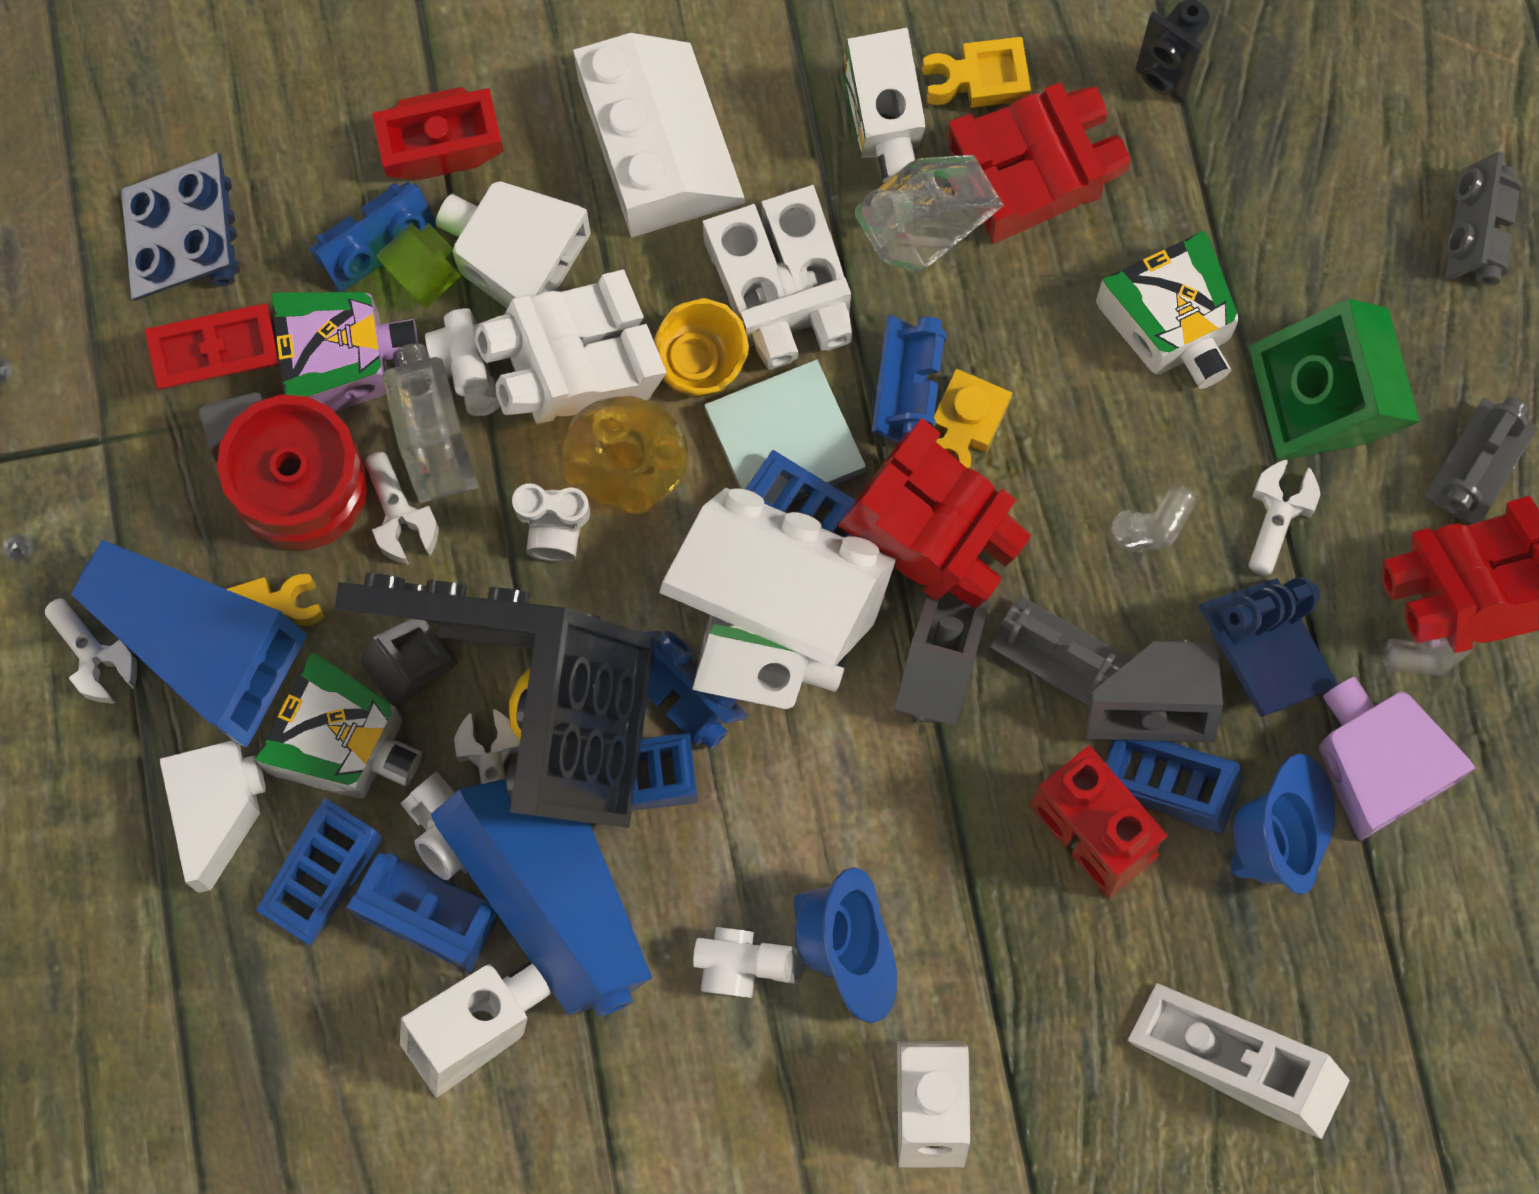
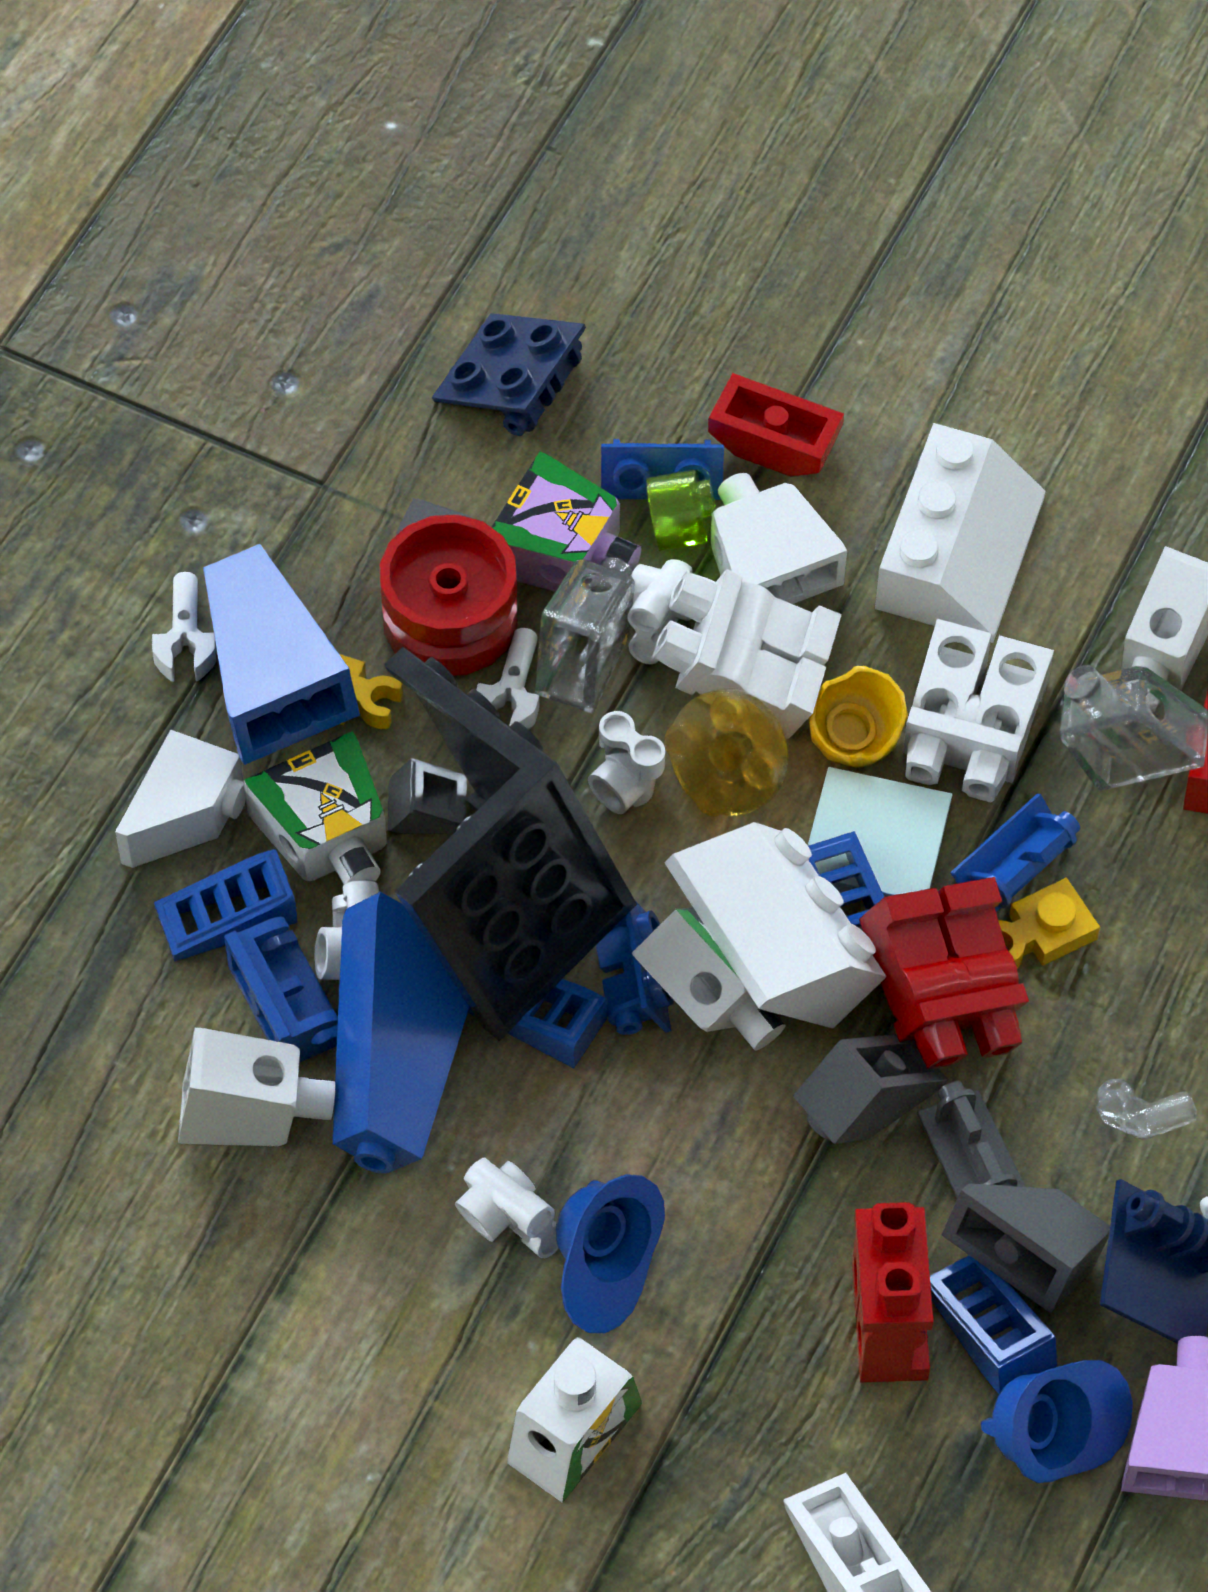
camera: 35 degrees right, 15 degrees down
red hinge [144,303,280,391] -> none

